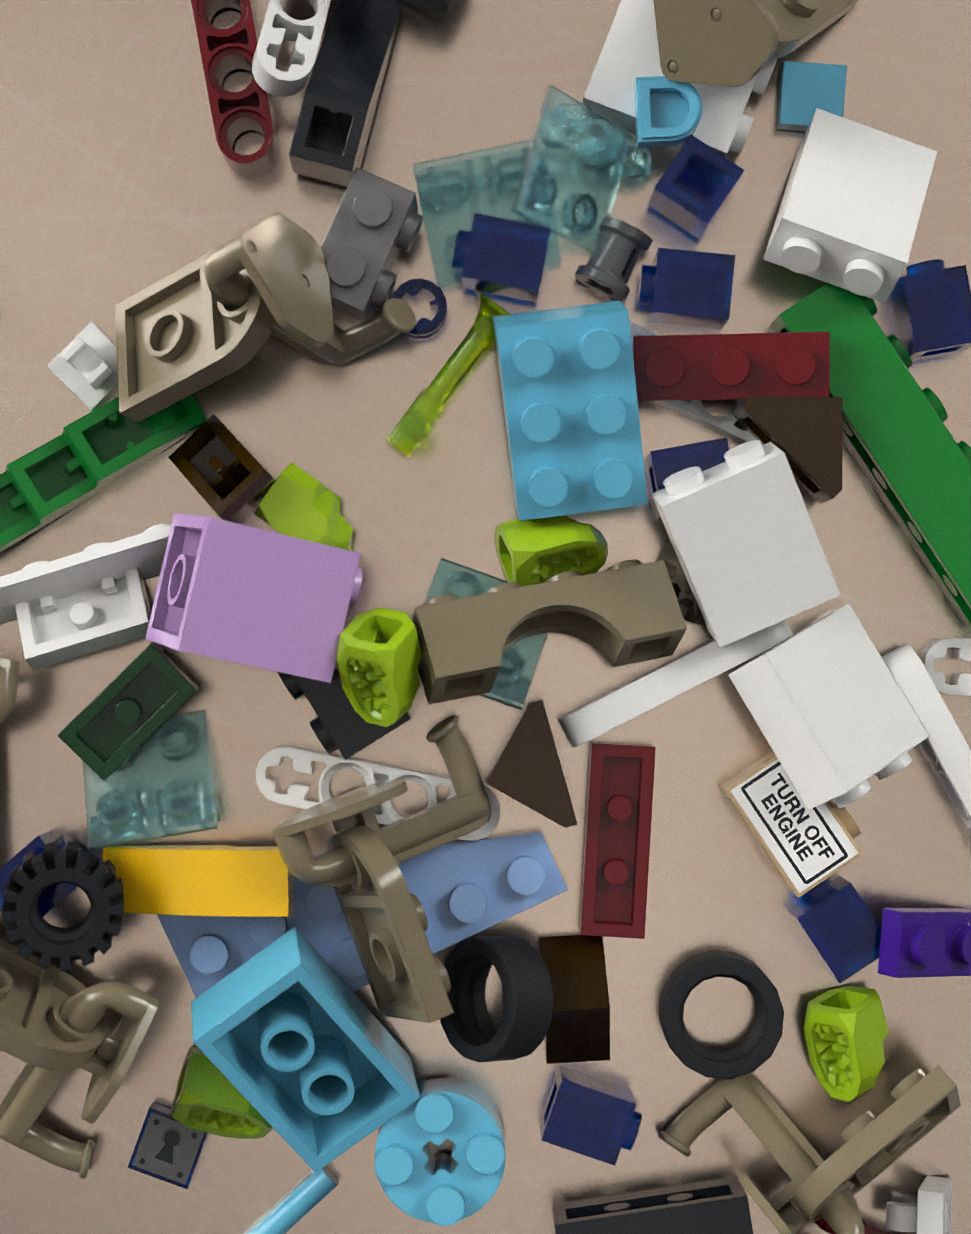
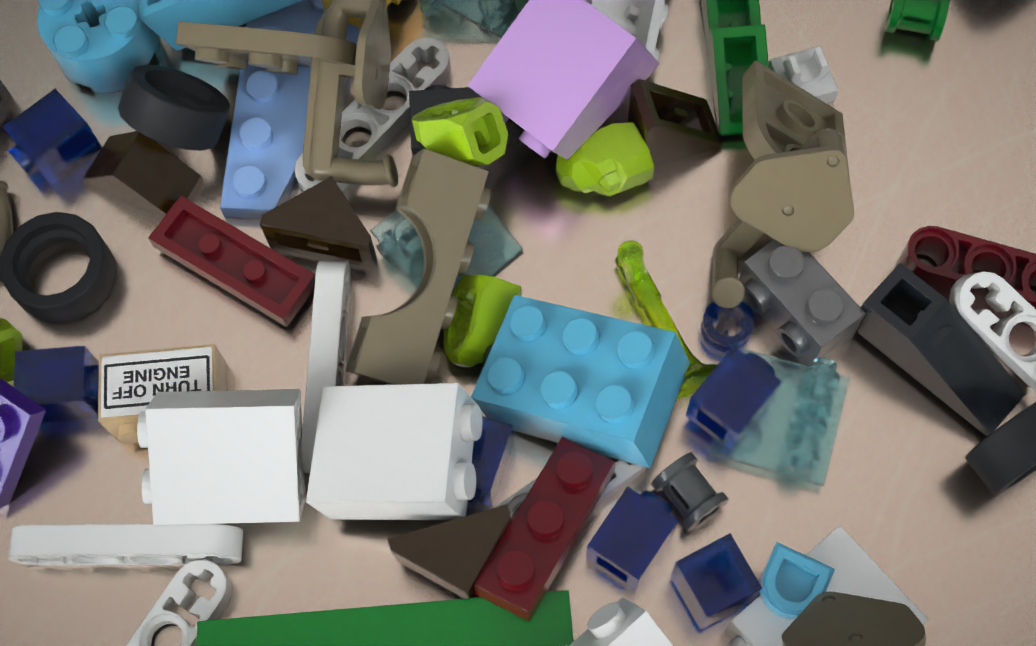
camera: 125 degrees right, 20 degrees down
clear light blue hinge [511,86,653,253] -> none

